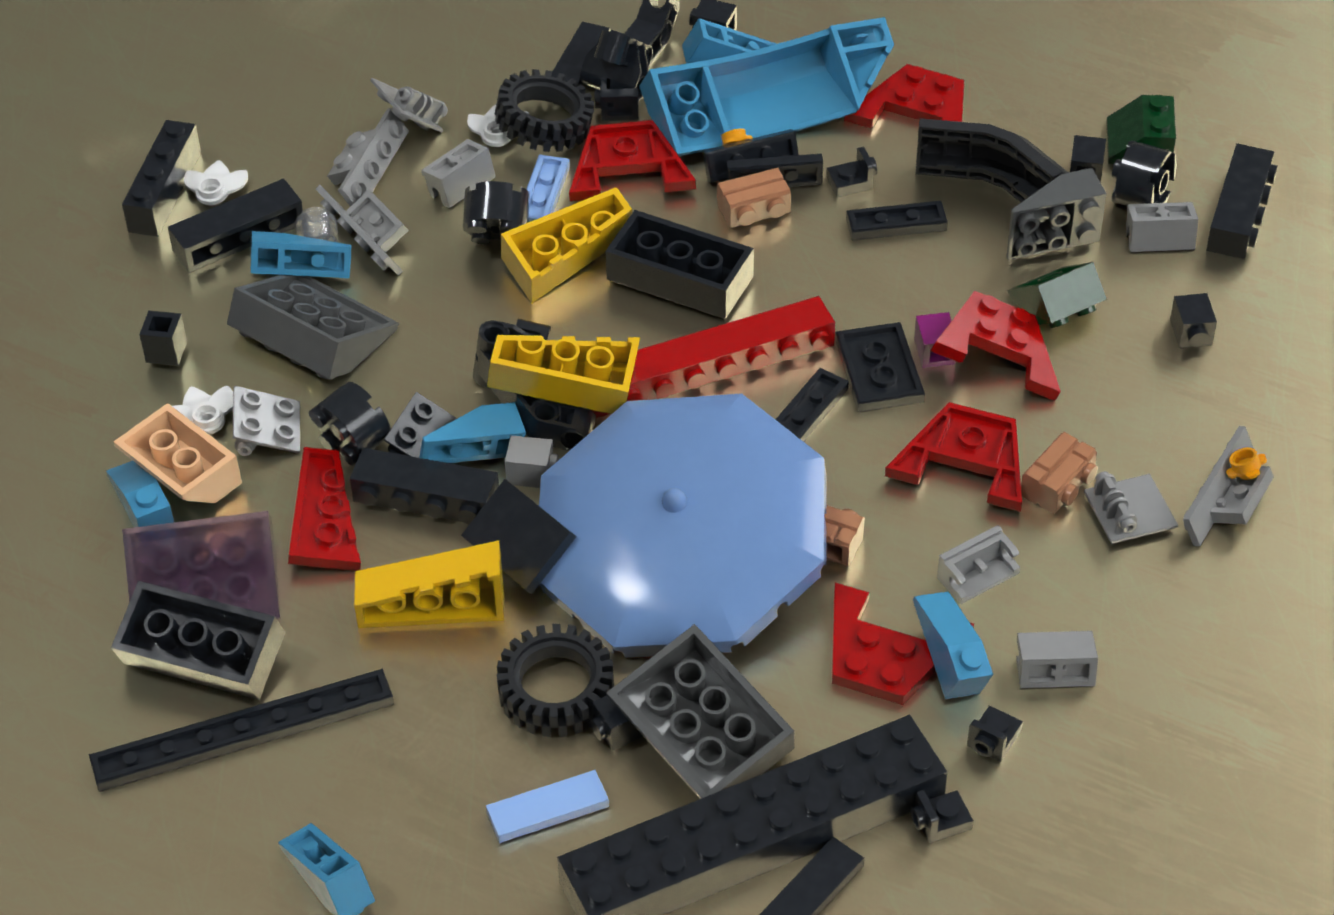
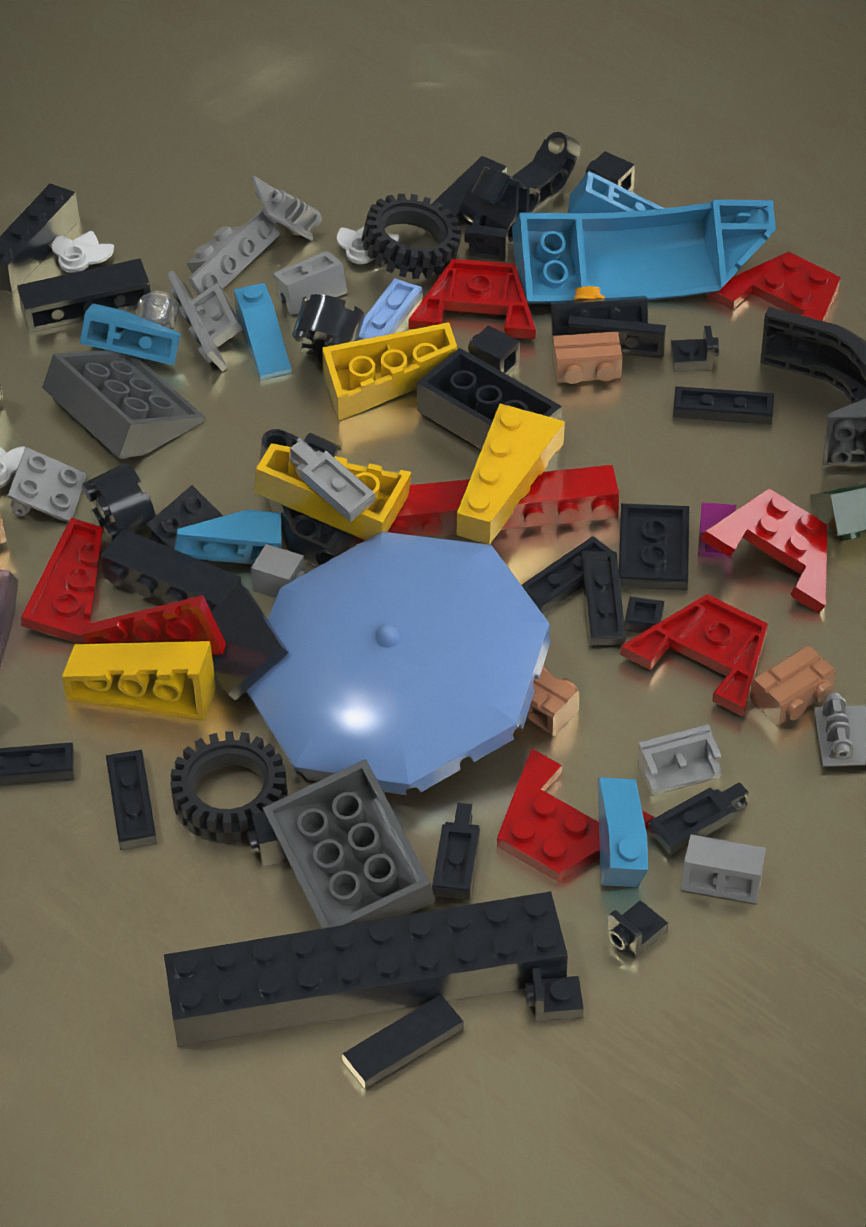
camera: 15 degrees right, 0 degrees up
light blue tile [486,770,609,843] -> none
none -> red wing [81,595,226,655]
none -> black tile [106,749,157,850]
none -> dark azure slope [234,283,292,381]
none -> light grey hinge [289,440,376,522]
none -> black hinge [432,803,480,899]
none -> yellow wedge [457,404,565,545]
none -> black brick [468,325,520,375]
none -> black tile [580,551,626,645]
none -> black tile [624,596,665,633]
none -> black hinge [649,782,749,856]

